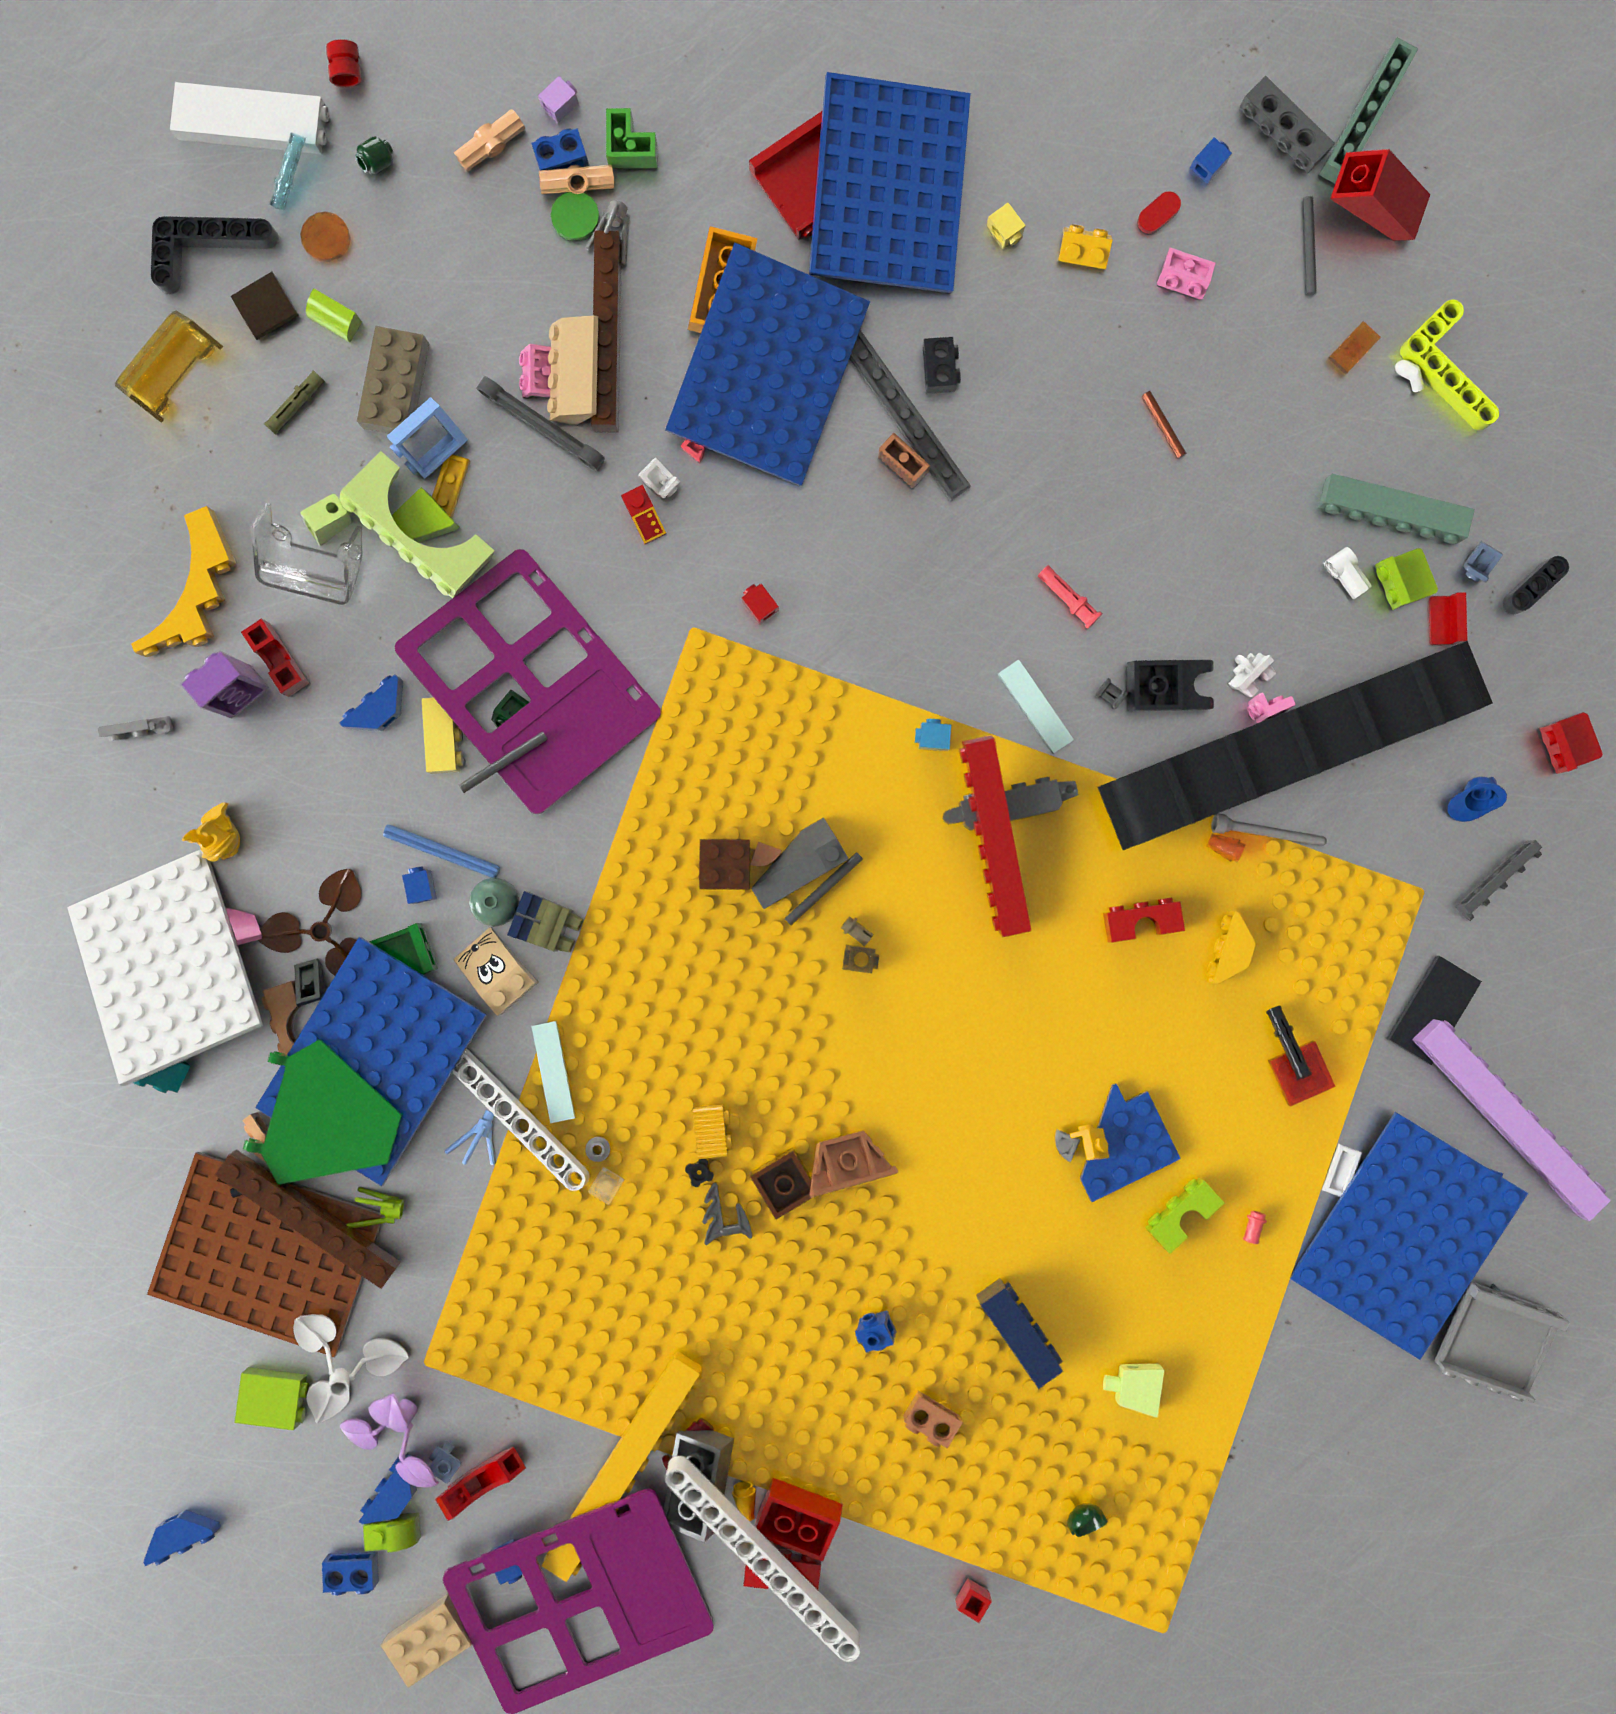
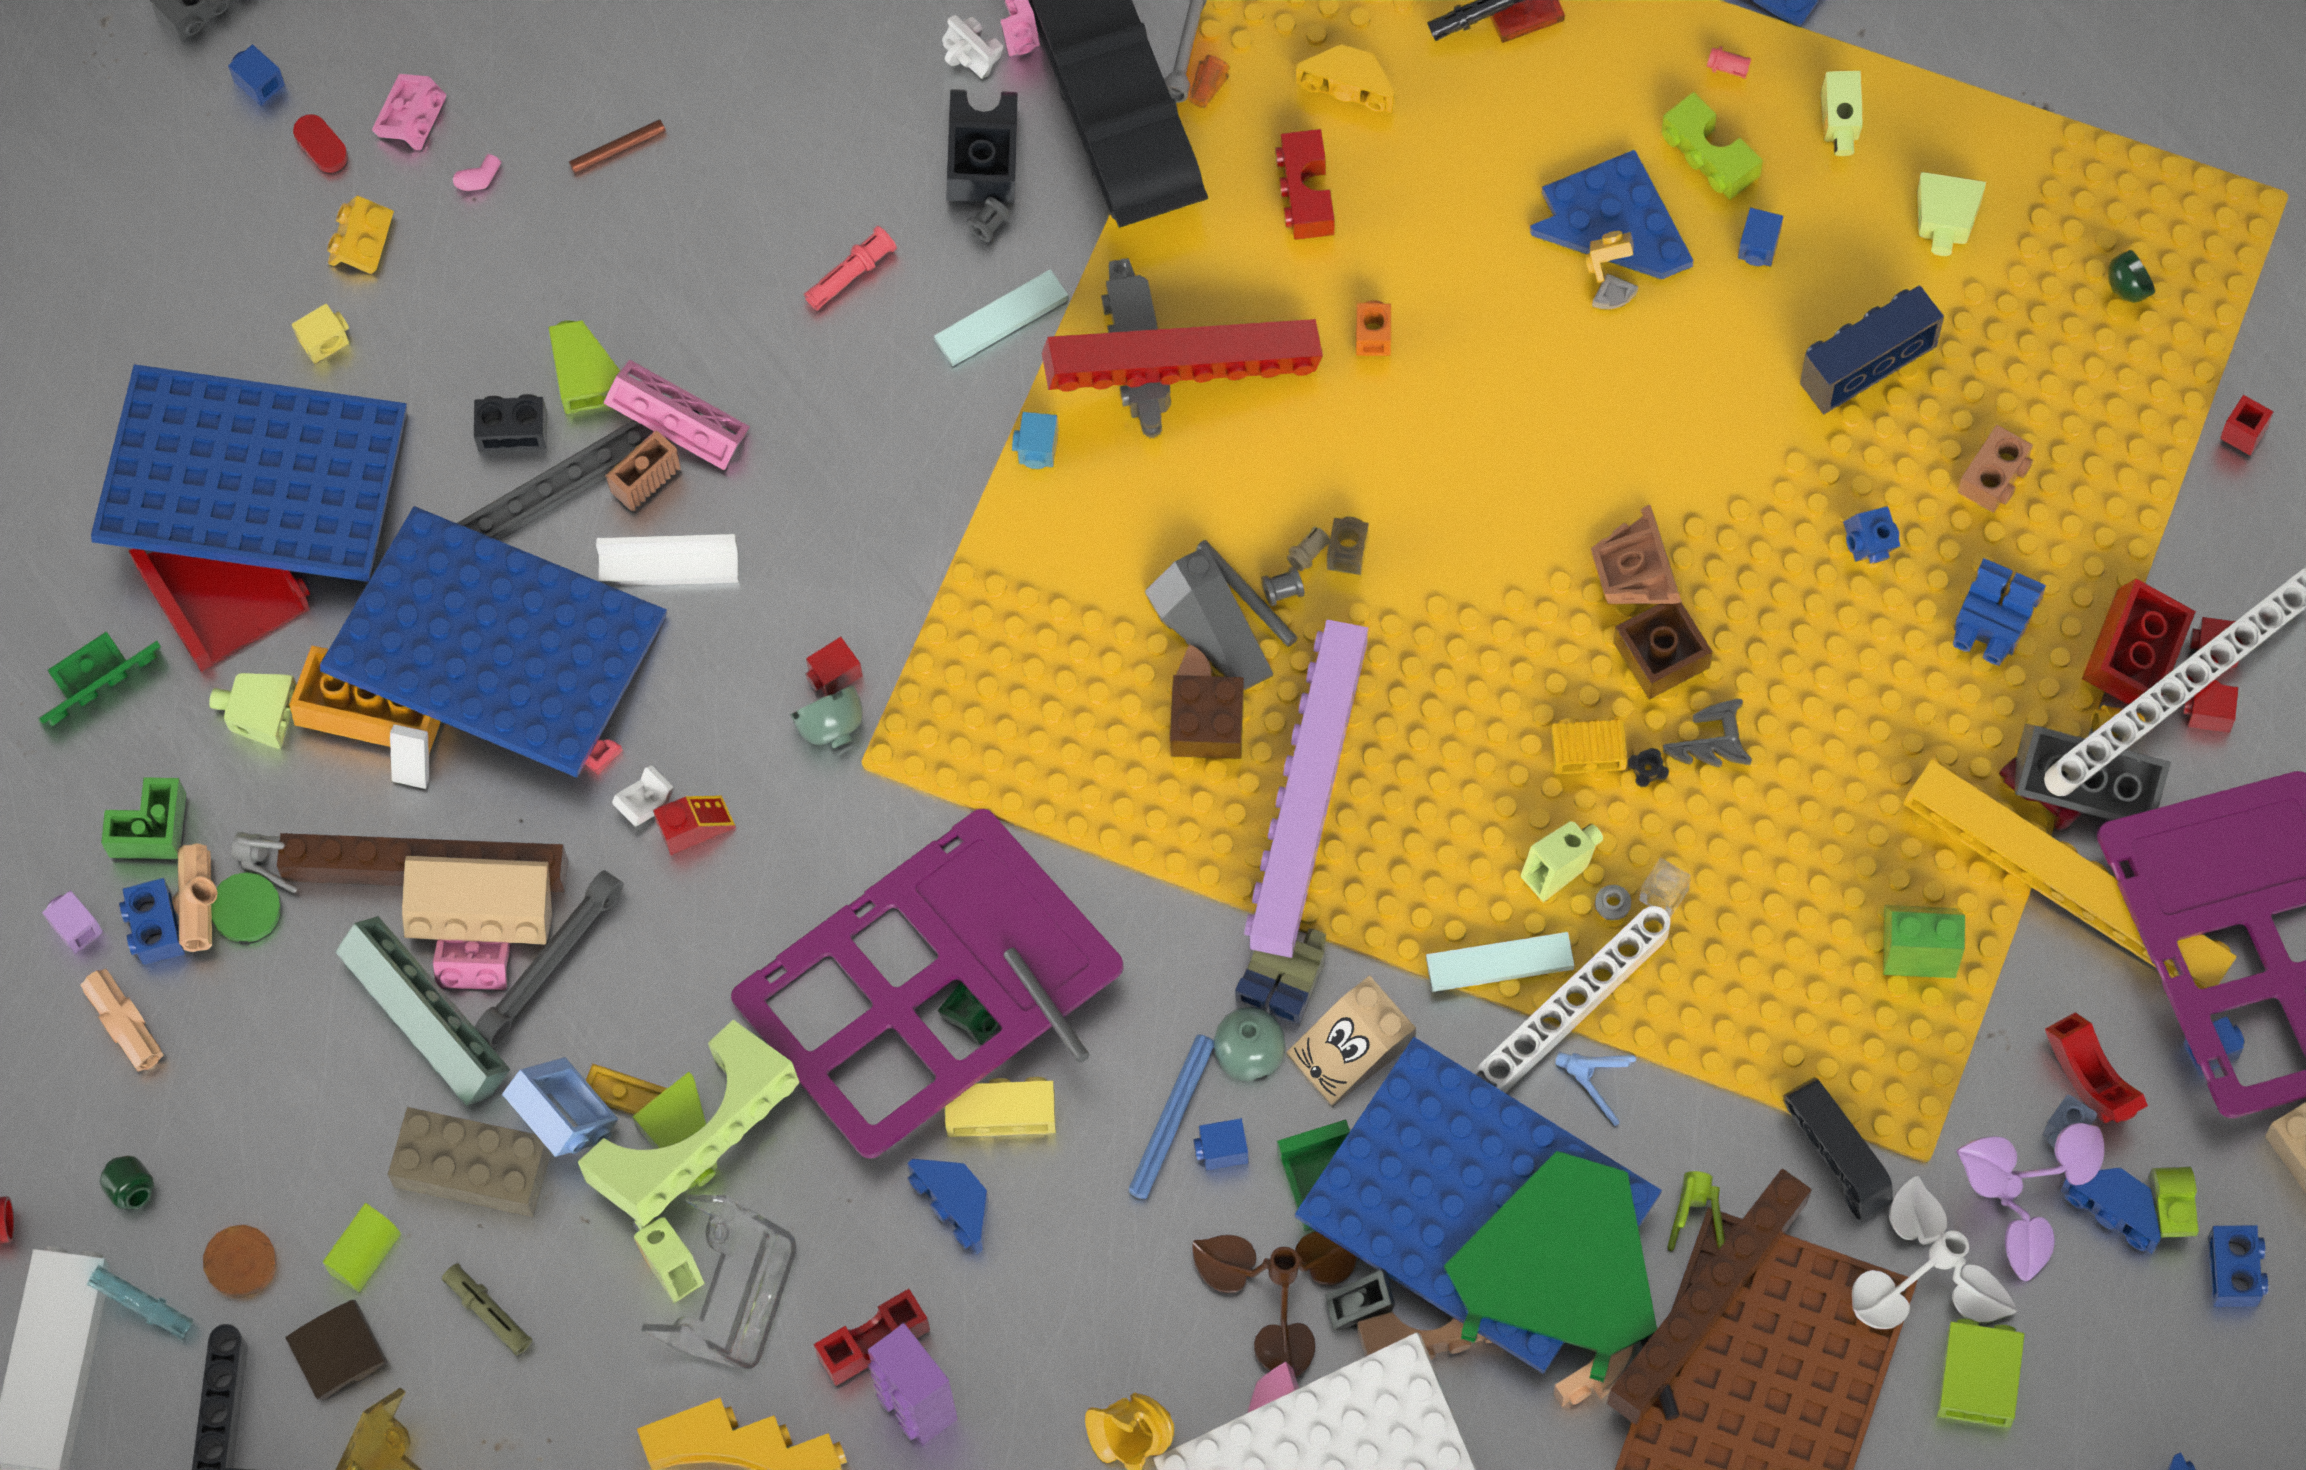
camera: 80 degrees left, 20 degrees down
none -> green bracket [37,631,161,726]
none -> yellowish green torso [209,673,297,749]
none -> brick [336,916,510,1106]
none -> white tile [390,724,430,789]
none -> bright pink arm [453,154,502,191]
none -> lime slope [548,320,620,414]
none -> white panel [596,534,739,586]
none -> bright pink fence [604,360,750,470]
none -> sand green cylinder [790,685,863,749]
none -> lavender brick [1244,619,1368,958]
none -> dark grey bush [1261,566,1305,607]
none -> orange brick [1356,300,1391,356]
none -> yellowish green torso [1520,821,1603,902]
none -> blue brick [1738,208,1783,267]
none -> black beam [1783,1077,1893,1222]
none -> yellowish green torso [1820,71,1863,156]
none -> bright green slope [1883,905,1965,978]
none -> blue hips [1953,558,2046,666]

